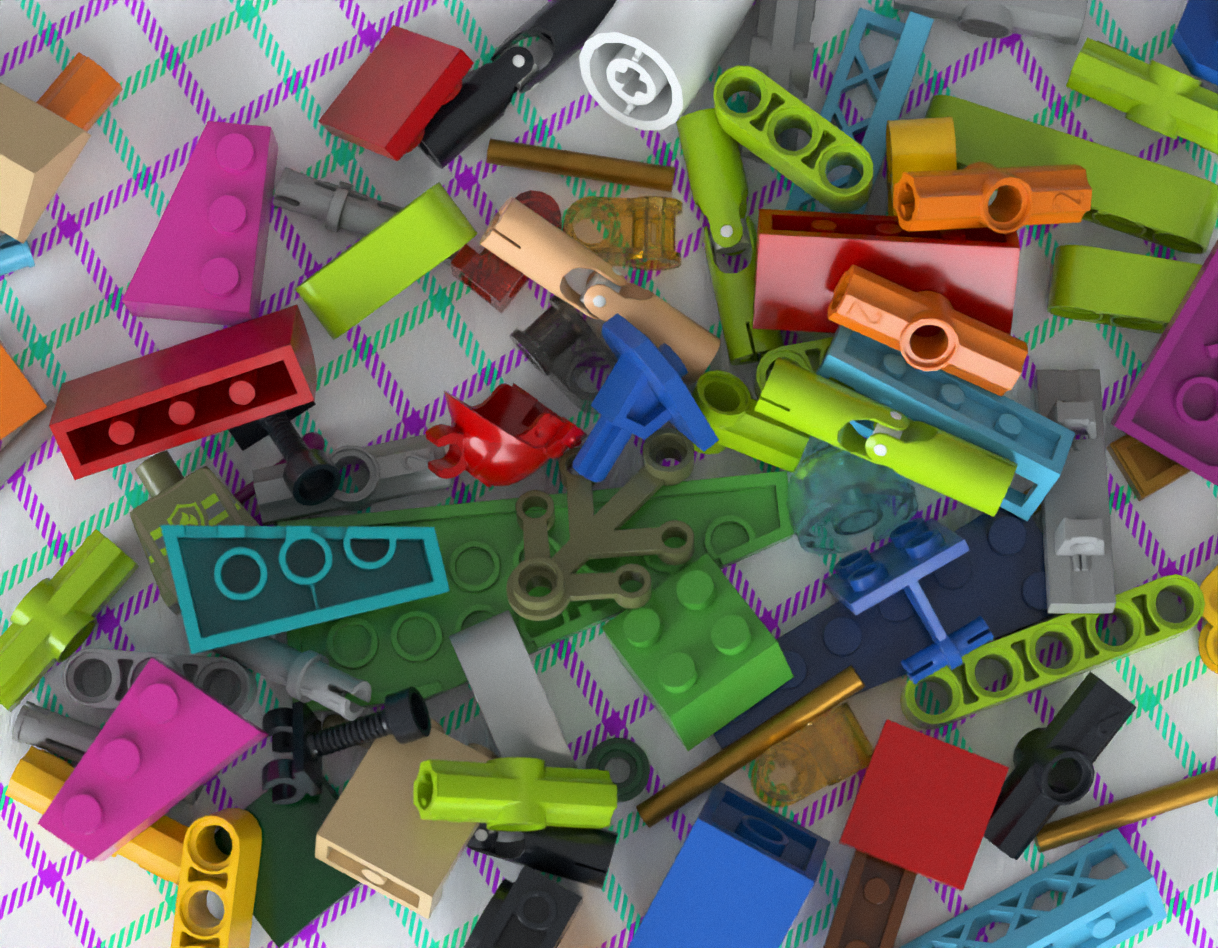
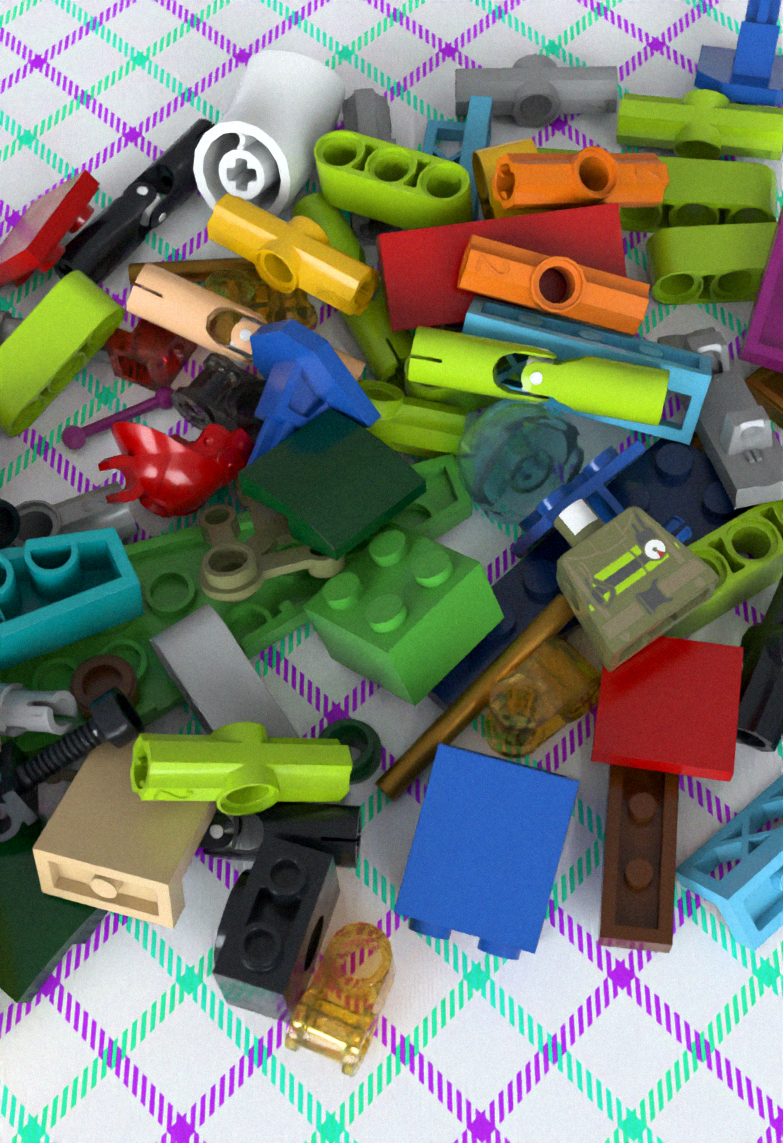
camera: 10 degrees left, 20 degrees down
none -> magenta hinge [61,386,178,450]
none -> reddish brown tile [70,654,141,721]
none -> yellow piece [207,193,380,317]
none -> dark green slope [238,409,427,561]
none -> olive torso [553,499,719,673]

